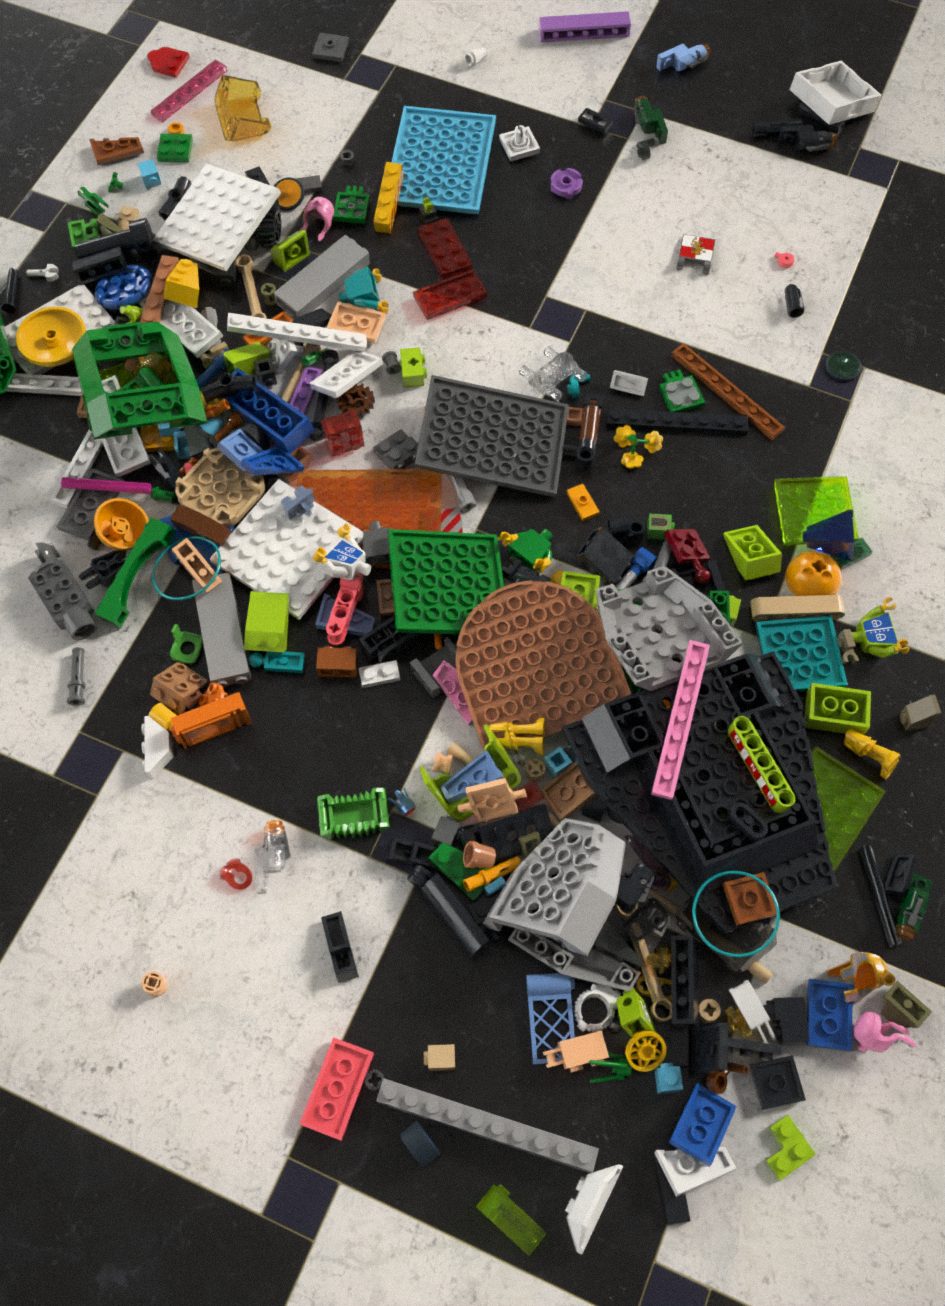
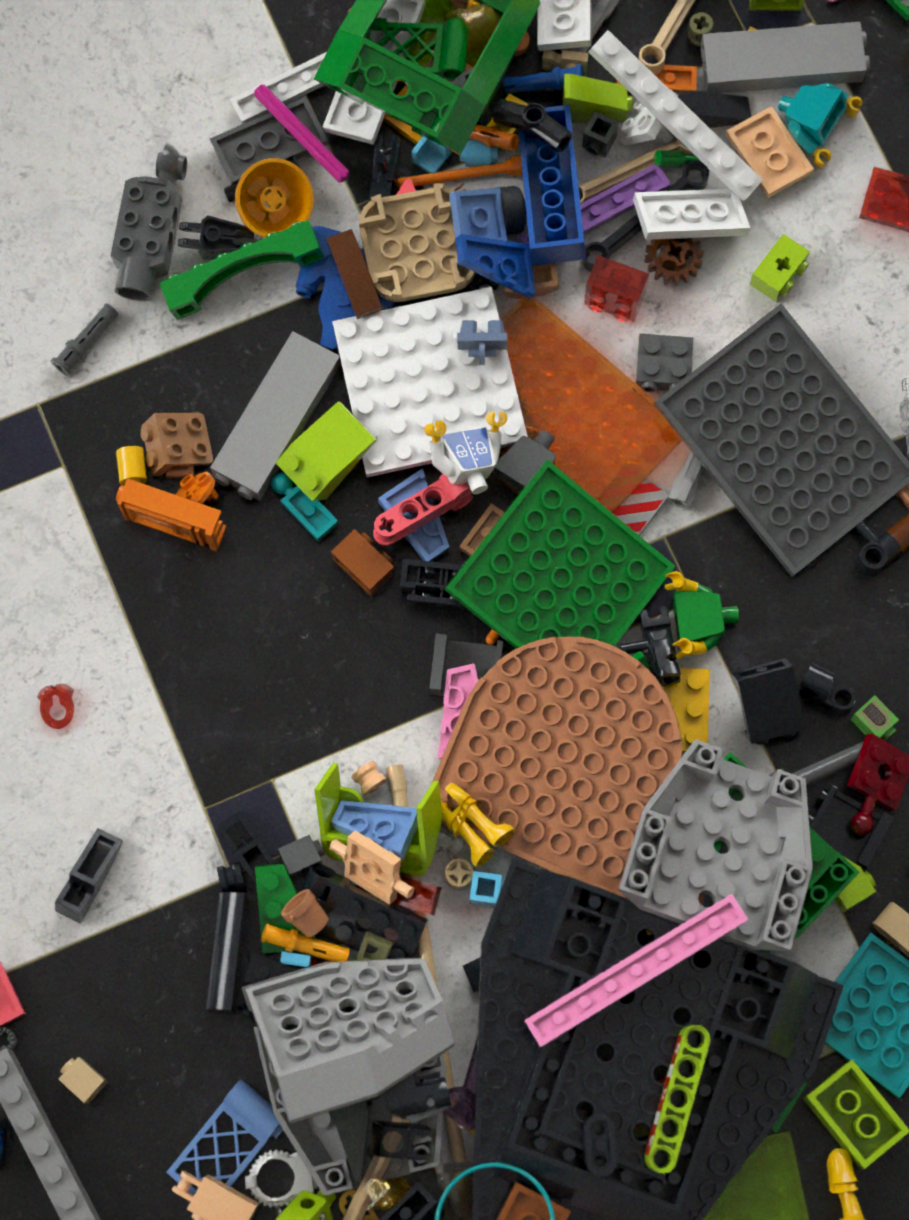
camera: 45 degrees right, 10 degrees up
white slope [142,716,173,779] -> none
green pin [151,487,176,503] -> none
teal piece [152,536,221,600] -> none
bright green piece [170,624,203,664] -> none
light nougat slope [172,538,223,593] -> none
pearl dark grey slope [184,425,218,460] -> none
clear plate [255,820,291,894] -> none
bright green piece [317,788,390,839] -> none
white plate [359,660,400,688] -> none
dark grey bush [382,351,401,375] -> none
flat silver piece [388,787,416,817] -> none
medium nougat plate [540,761,597,821] -> none
lime plate [561,571,600,610] -> none
light orange plate [567,484,599,521] -> none
blue piece [596,547,658,616] -> none

